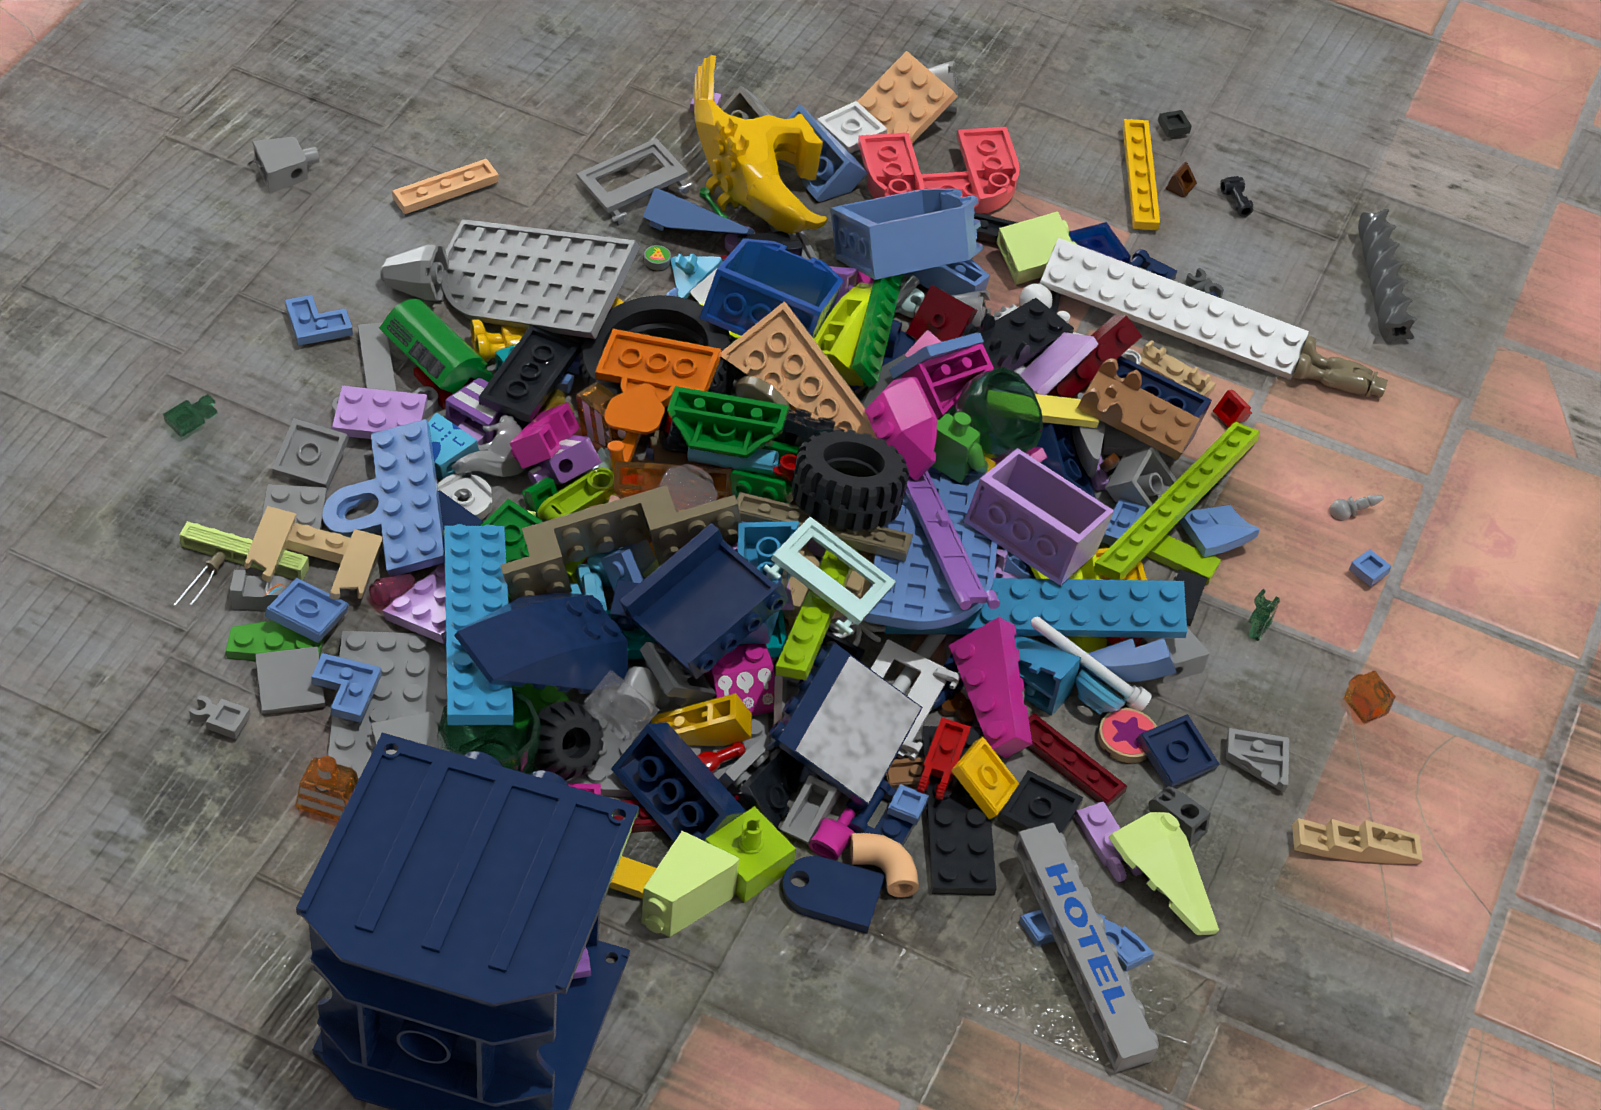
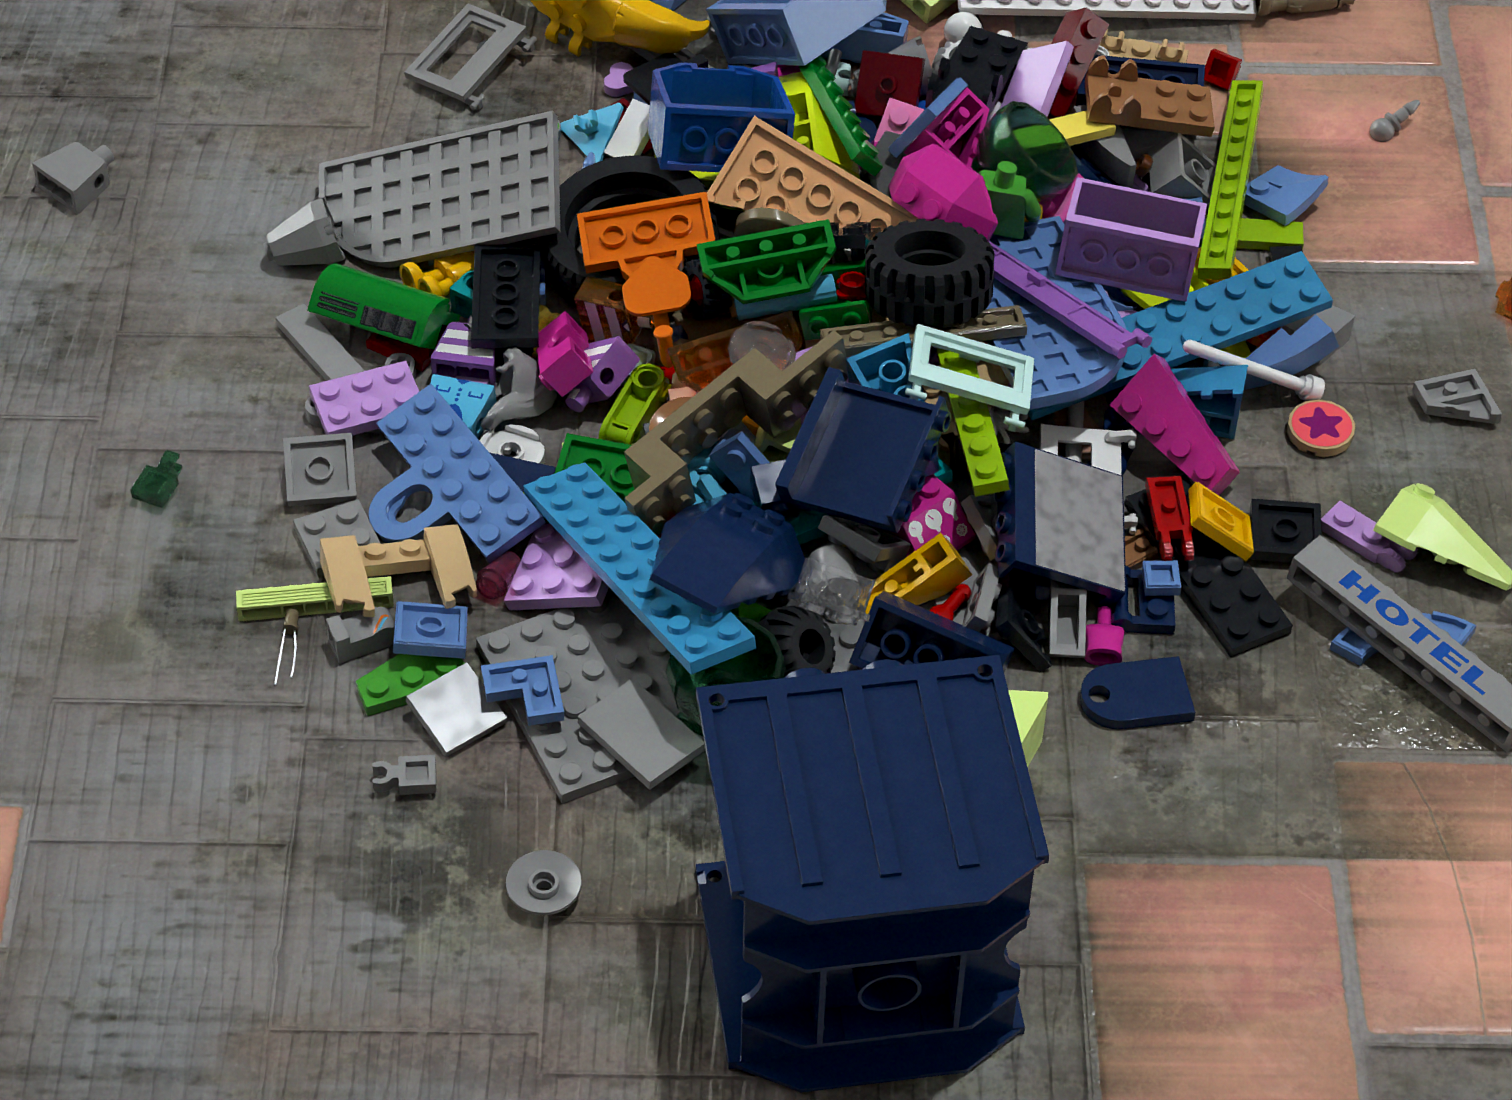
camera: 20 degrees left, 0 degrees up
medium blue plate [285,295,353,346] -> none
clear orange torso [296,756,359,821] -> none
light nougat plate [392,159,499,214] -> none
green tile [522,477,557,518] -> none
medium blue wedge [643,188,755,235] -> none
green hinge [700,187,729,219] -> none
lime brick [705,806,796,903] -> none
light nougat cylinder [850,833,919,897] -> none
reddish brown piece [941,692,975,726] -> none
dark red tile [1028,713,1127,808] -> none
medium azure piece [1076,669,1126,714] -> none
dark blue tile [1136,714,1220,787] -> none
dark grey leg [1148,786,1211,847] -> none
clear green plate [1248,589,1280,641] -> none
medium blue plate [1349,549,1392,587] -> none
none -> light grey dish [506,850,582,915]

